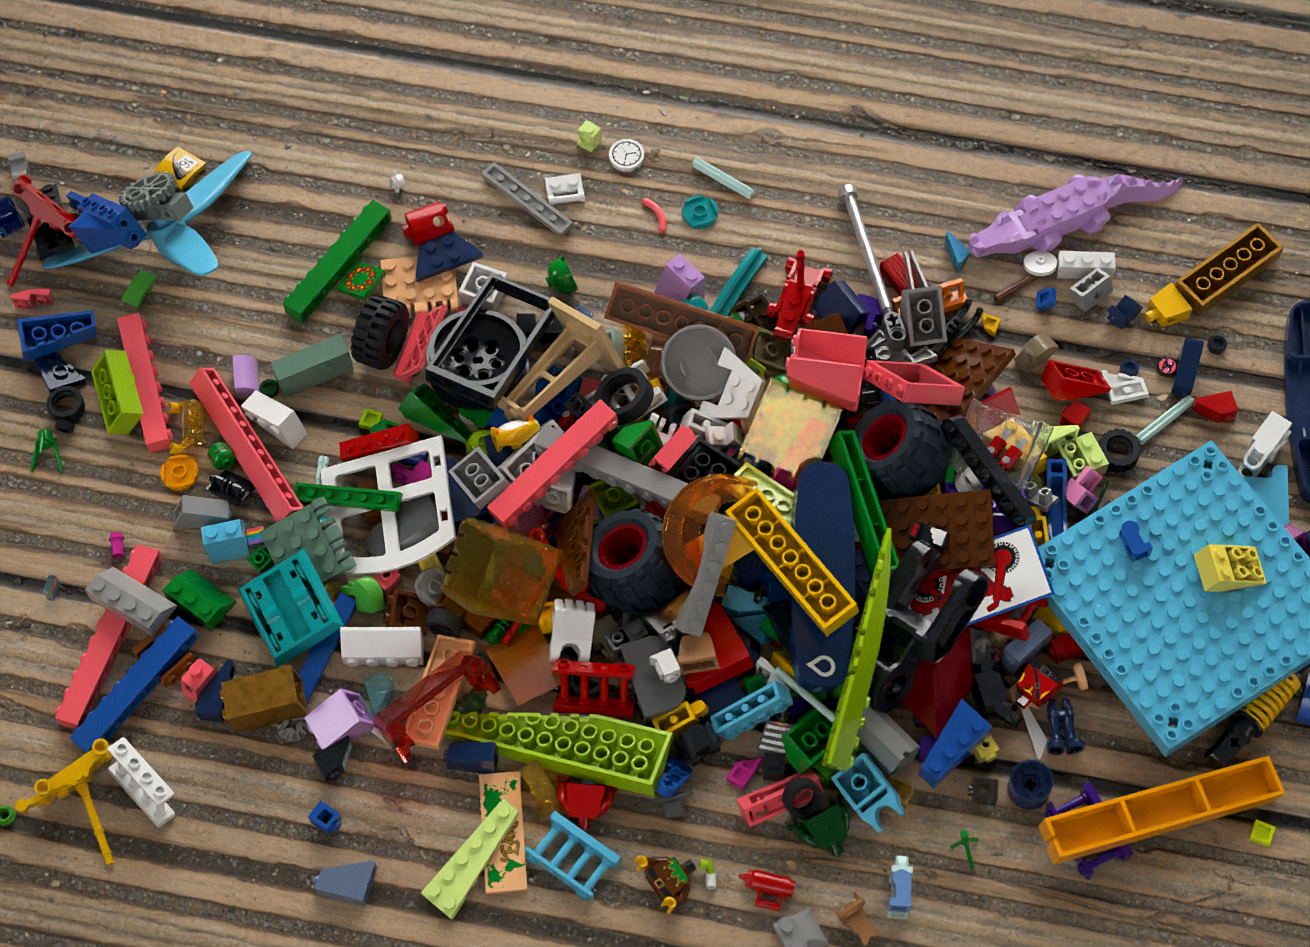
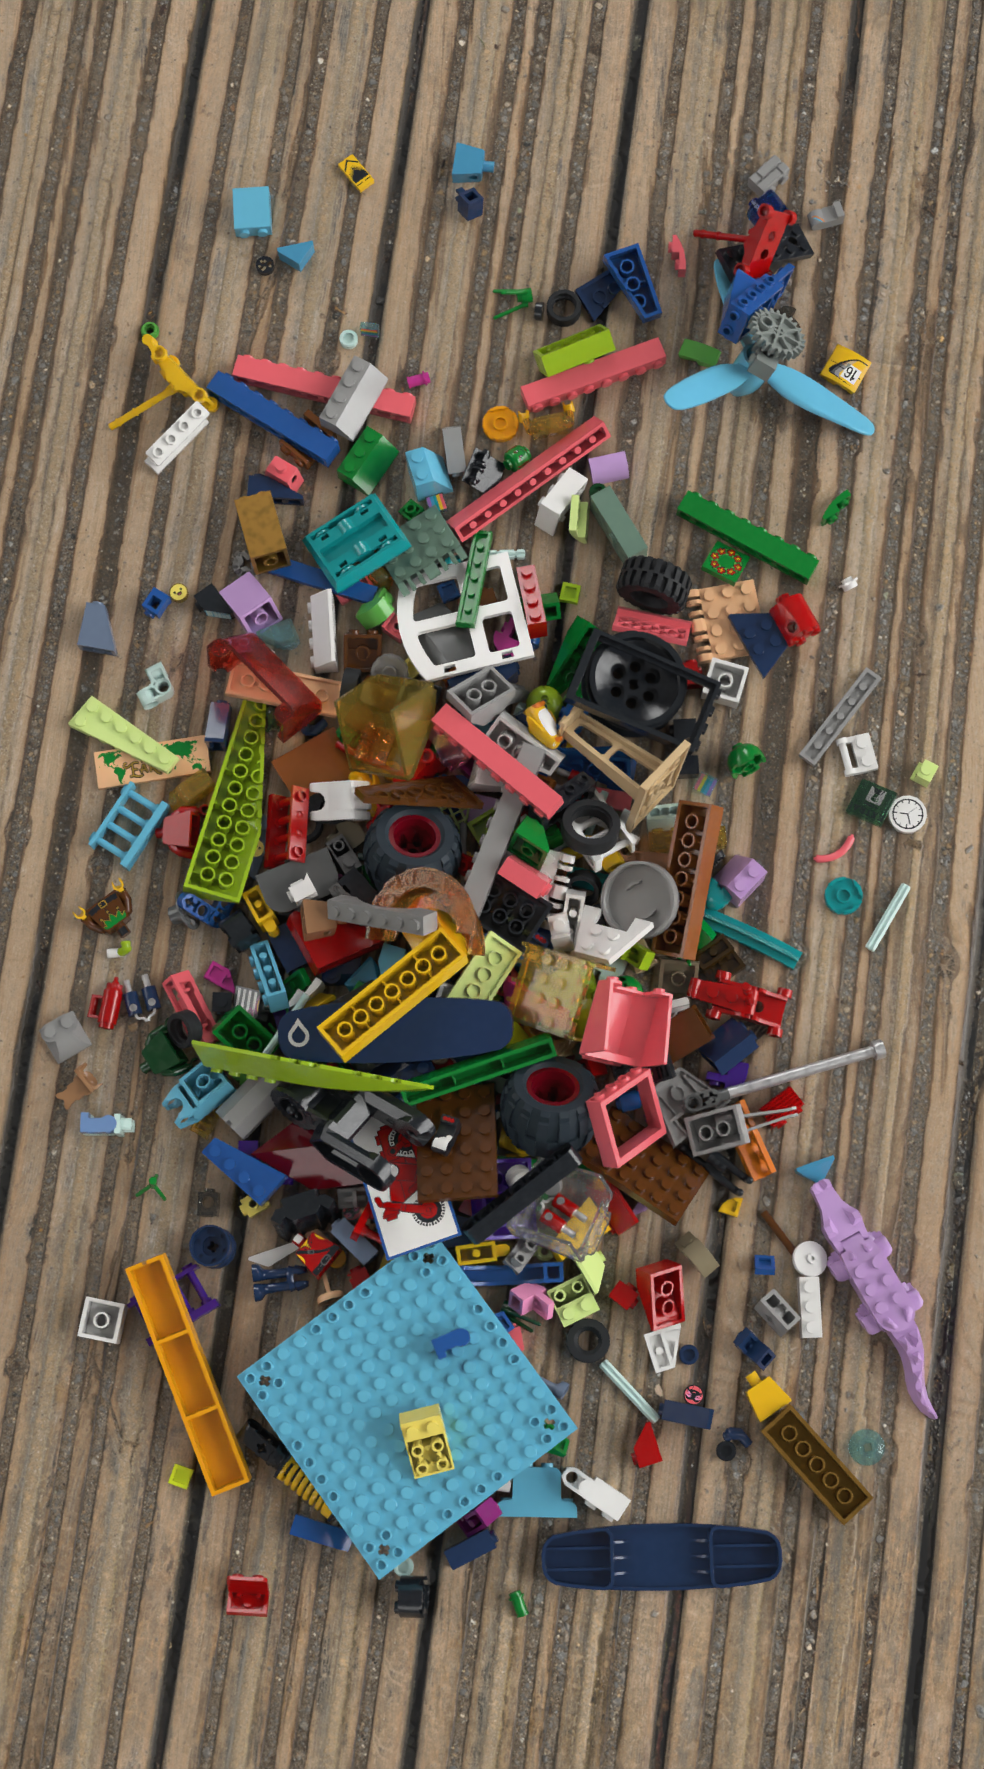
camera: 90 degrees right, 15 degrees up
none -> white brick [77,1296,128,1344]
none -> dark blue piece [123,974,161,1022]
none -> light aqua piece [136,661,174,710]
none -> light yellow tile [169,583,189,603]
none -> light aqua tile [339,330,358,349]
none -> blue tile [437,579,461,604]
none -> yellowish green slope [569,495,590,544]
none -> dark blue arm [722,1427,753,1448]
none -> green slope [820,489,851,526]
none -> clear green tile [846,778,898,828]
none -> clear light blue piece [849,1429,885,1466]

